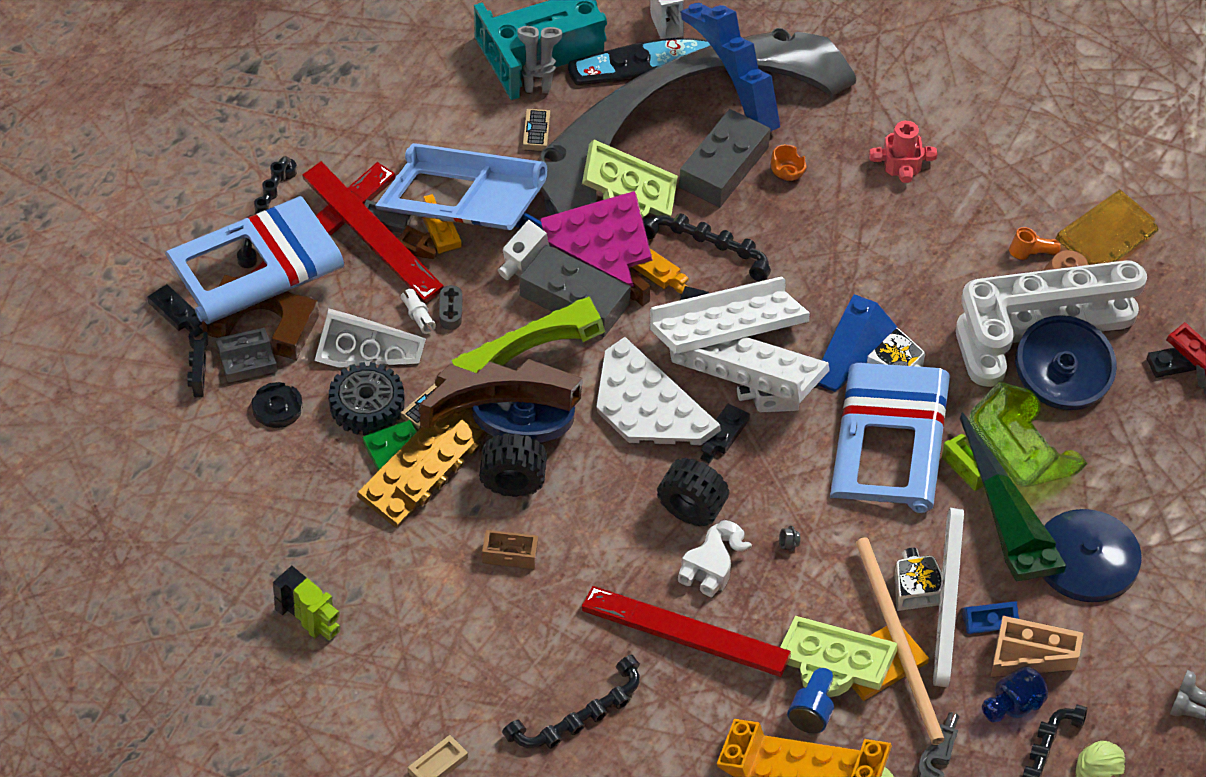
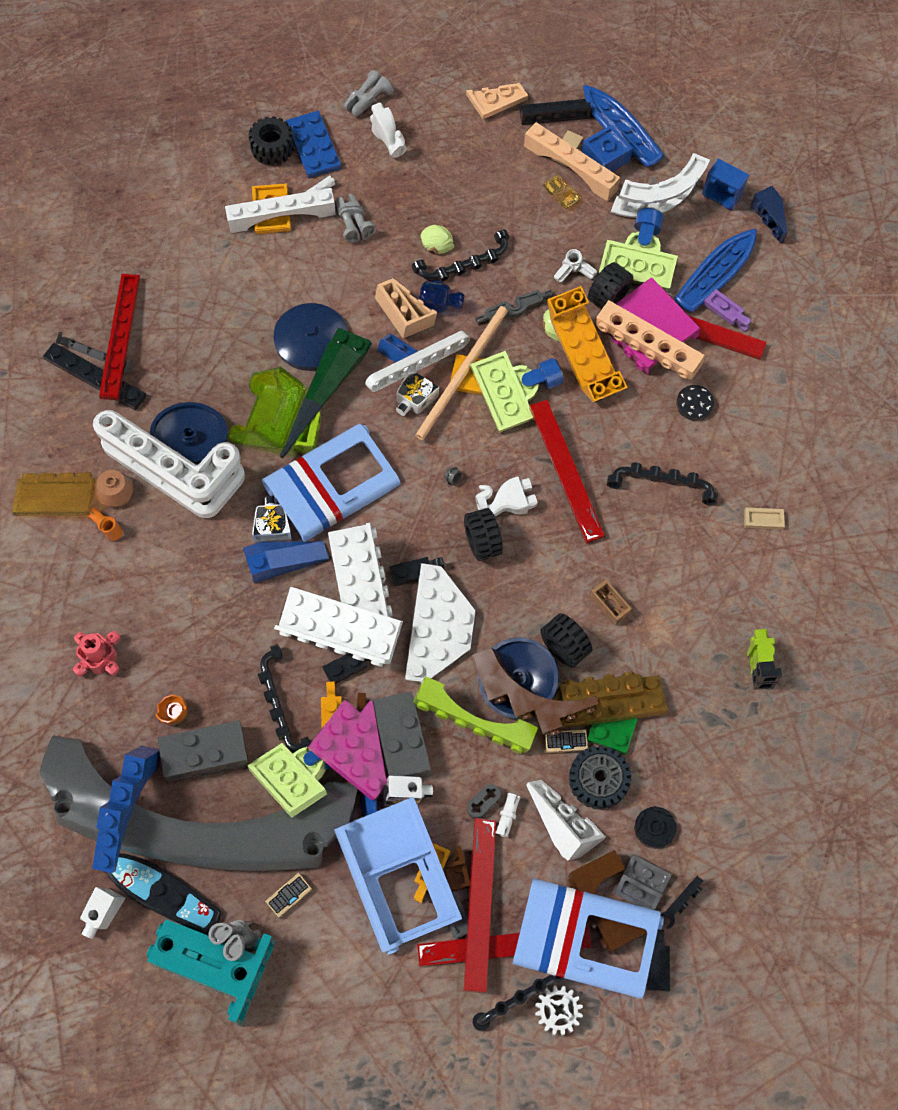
camera: 135 degrees left, 15 degrees up
none -> white gear [535,986,583,1036]

